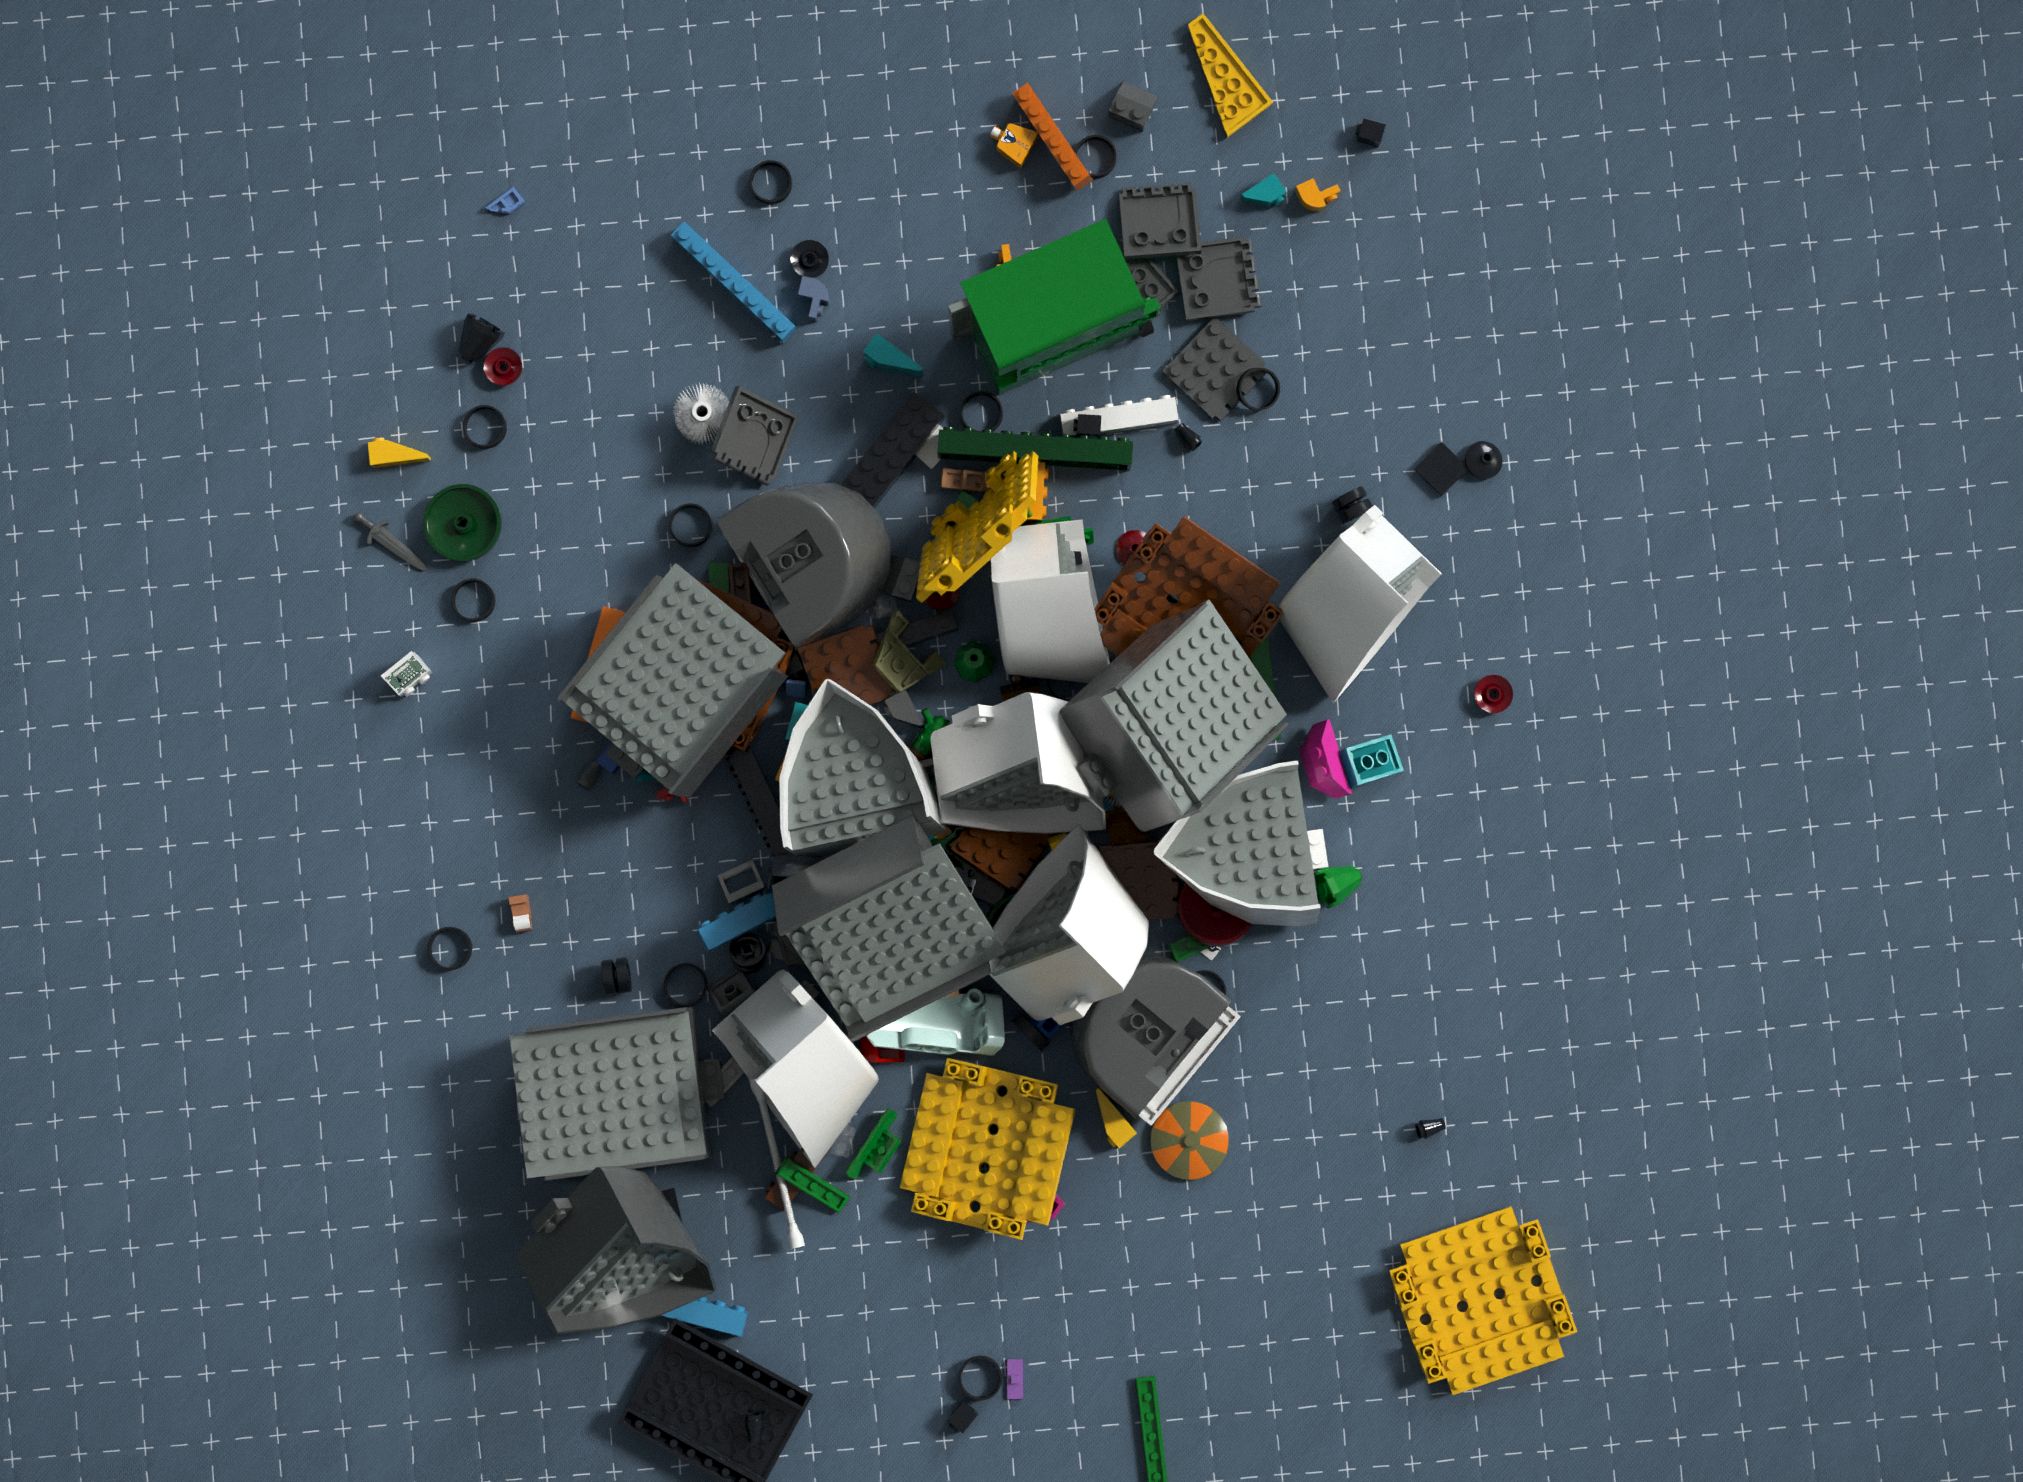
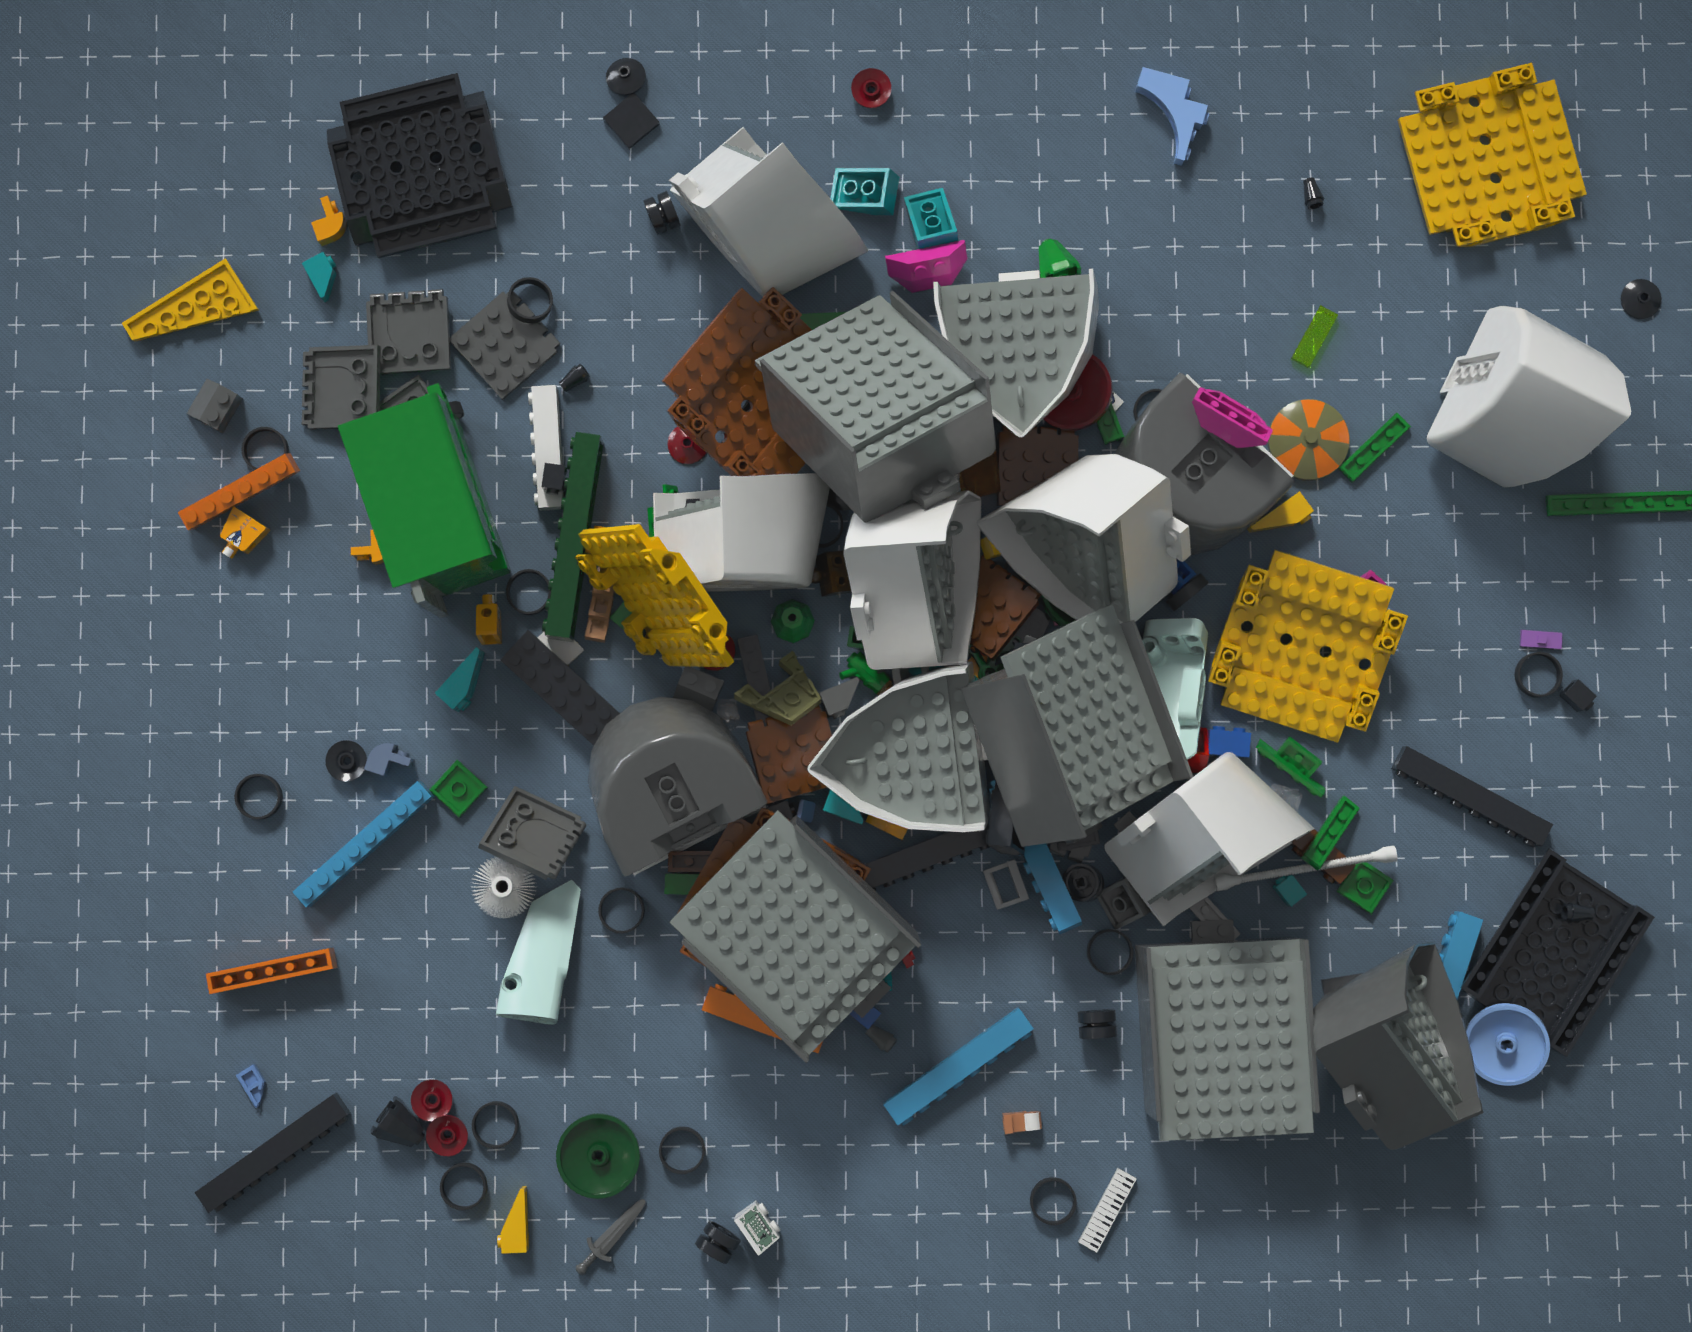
camera: 90 degrees left, 0 degrees up
black brick [1355,119,1386,147] -> none
none -> black brick [194,1093,351,1213]
none -> orange brick [206,947,338,994]
none -> black slope [327,73,513,258]
none -> dark red dish [426,1115,468,1156]
none -> green tile [430,760,488,818]
none -> black tyre [440,1162,487,1210]
none -> light orange torso [476,594,502,645]
none -> light aqua panel [496,880,581,1025]
none -> black wheel [695,1220,741,1264]
none -> teal slope [830,168,900,215]
none -> dark azure brick [883,1007,1034,1126]
none -> white tile [1078,1168,1136,1252]
none -> light blue arch [1135,67,1209,166]
none -> dark pink wedge [1192,387,1273,448]
none -> blue brick [1207,726,1251,758]
none -> teal brick [1273,874,1307,907]
none -> clear neon green tile [1291,305,1338,368]
none -> green tile [1336,862,1394,915]
none -> green tile [1338,413,1411,483]
none -> black brick [1391,746,1553,848]
none -> white piece [1427,306,1631,488]
none -> light blue dish [1466,1003,1550,1086]
none -> black dish [1621,279,1662,319]

